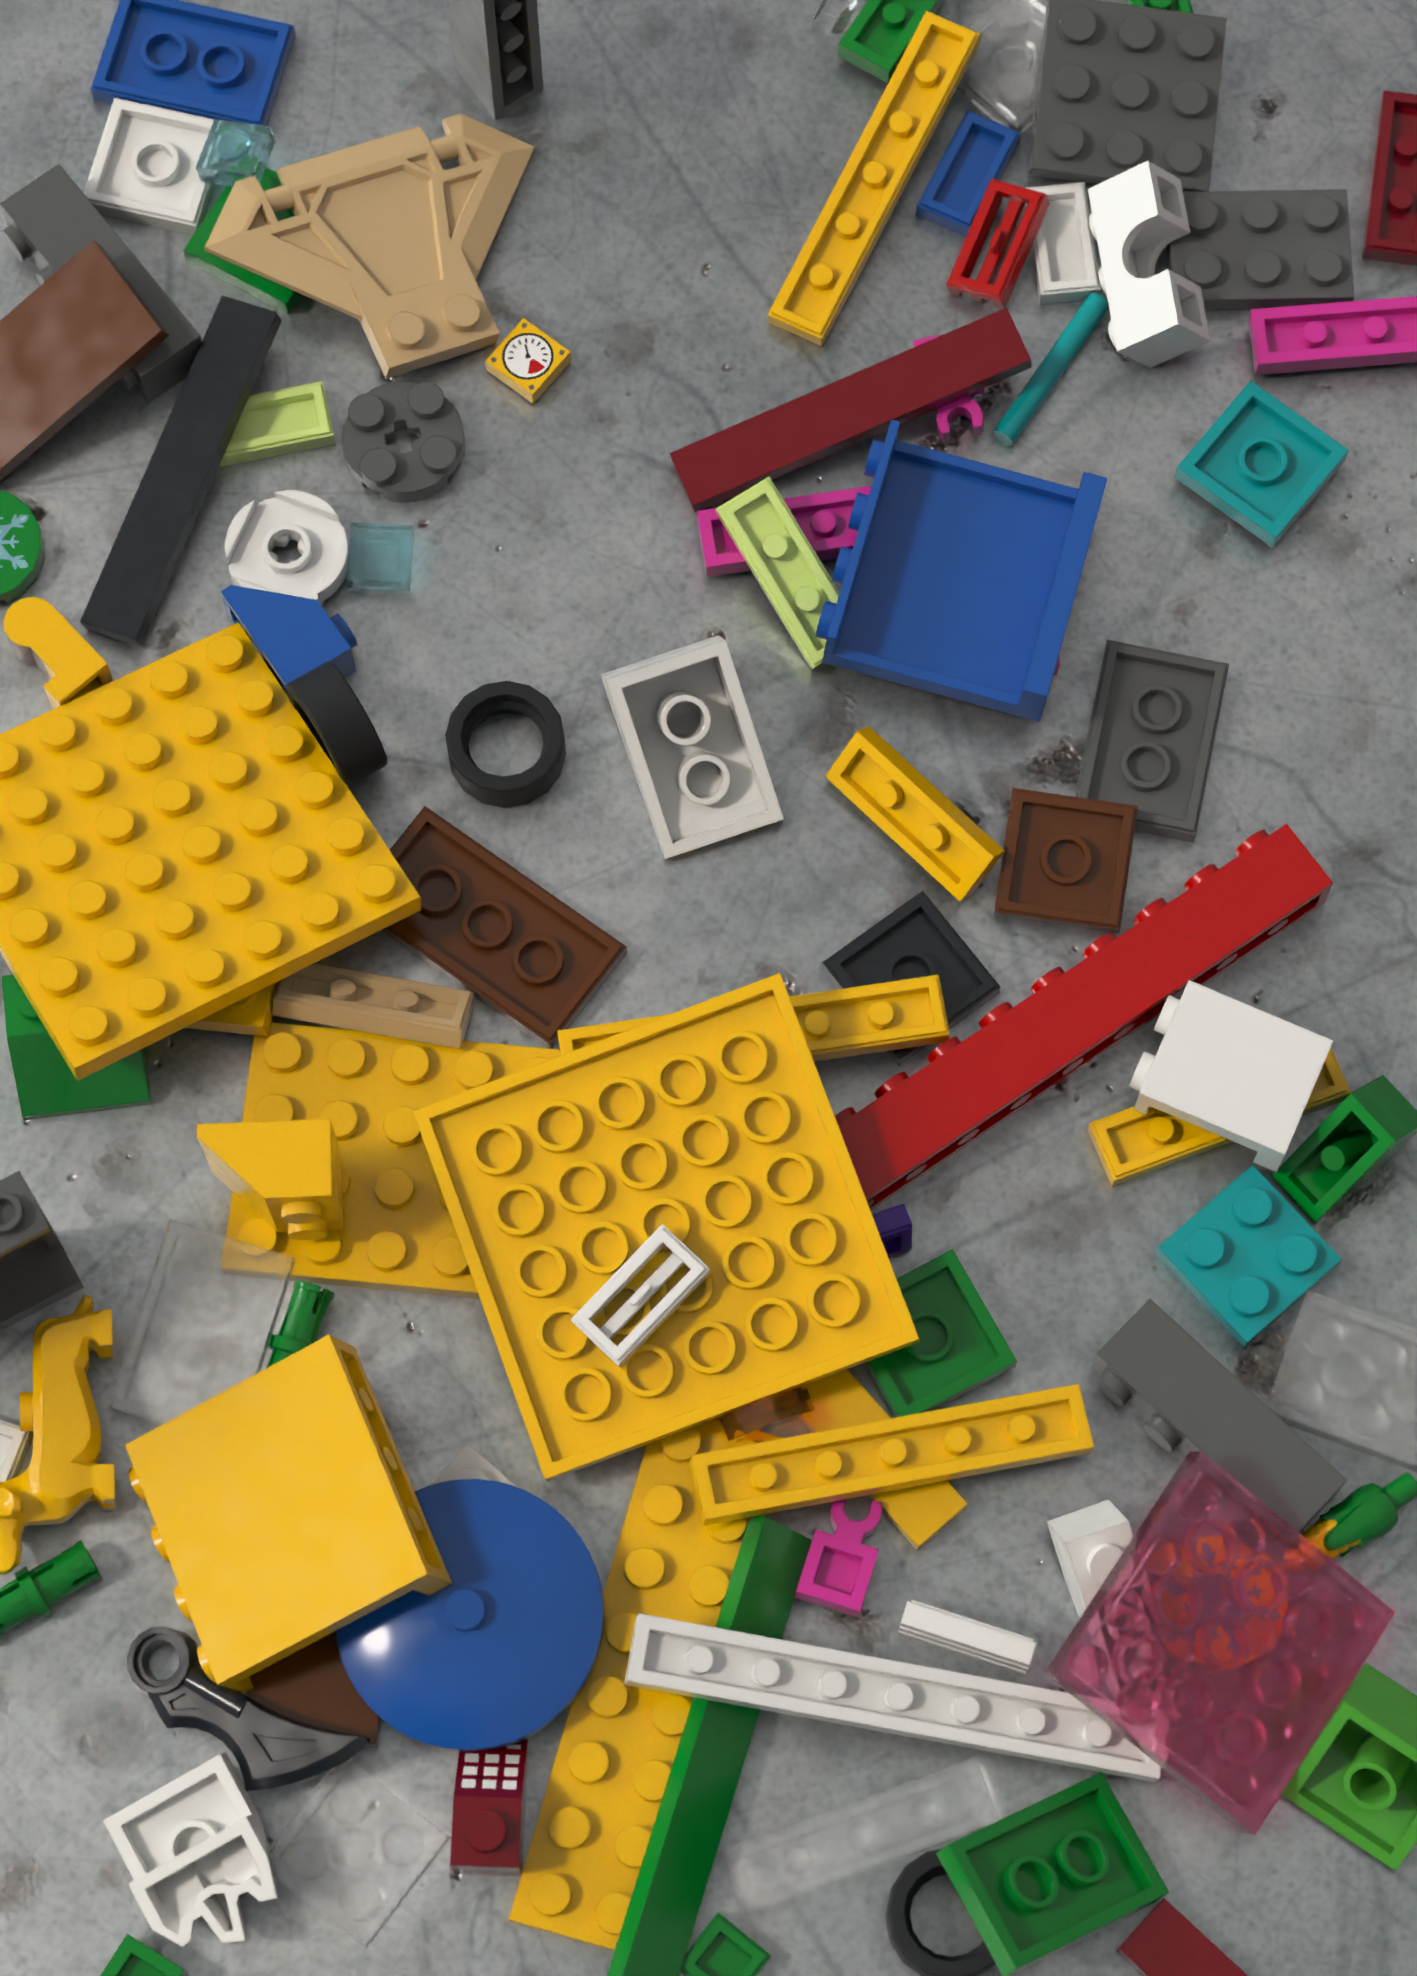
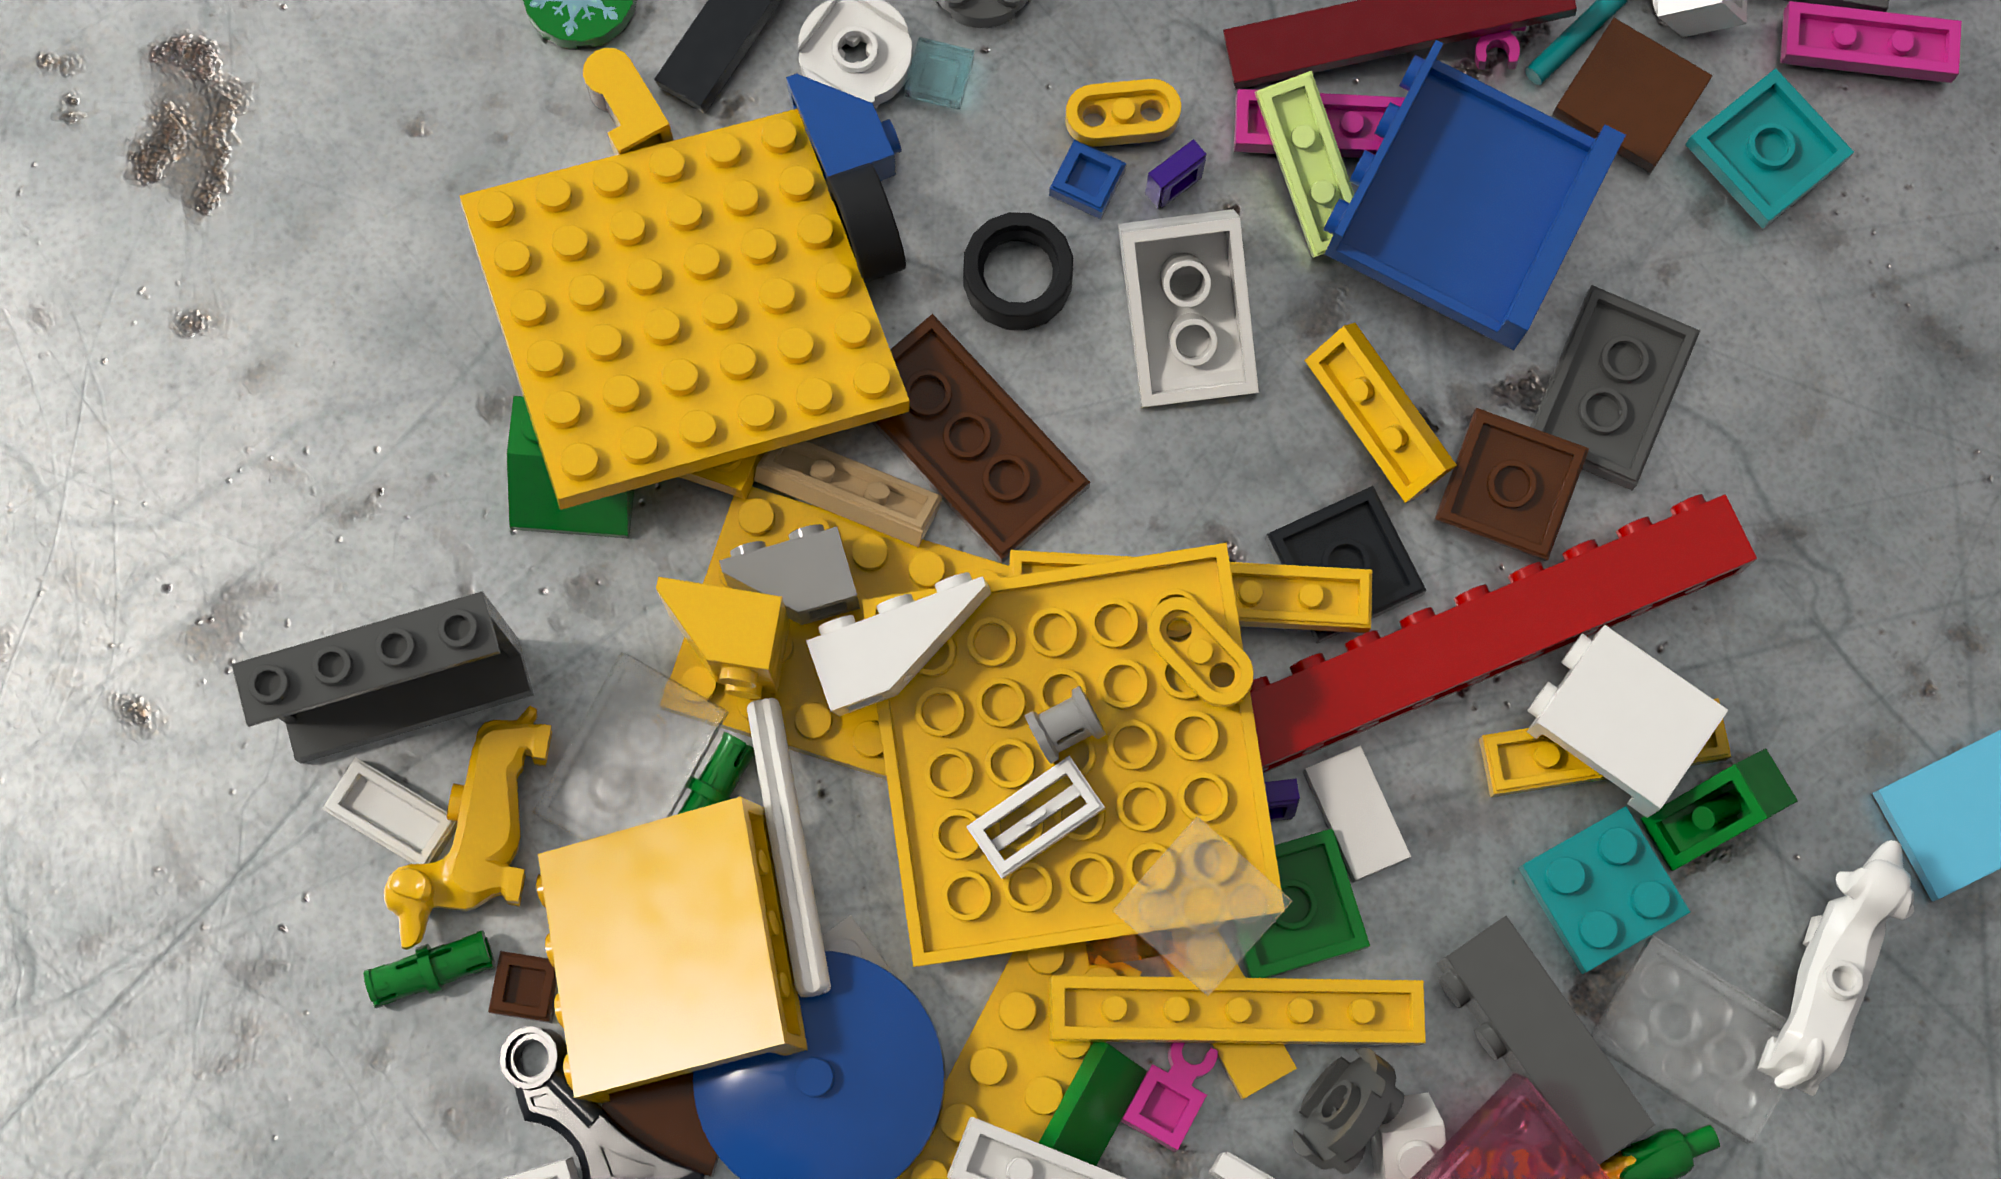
camera: 10 degrees right, 5 degrees up
none -> reddish brown tile [488,951,558,1024]
none -> light grey slope [719,524,860,625]
none -> white axle [747,698,831,997]
none -> white slope [806,572,991,716]
none -> light grey bush [1025,686,1106,764]
none -> blue tile [1049,140,1126,219]
none -> yellow plate [1065,79,1181,147]
none -> clear plate [1113,816,1292,996]
none -> dark purple tile [1145,139,1207,209]
none -> yellow plate [1147,597,1254,707]
none -> dark grey plate [1292,1047,1404,1174]
none -> white tile [1303,745,1411,883]
none -> reddish brown tile [1552,17,1713,173]

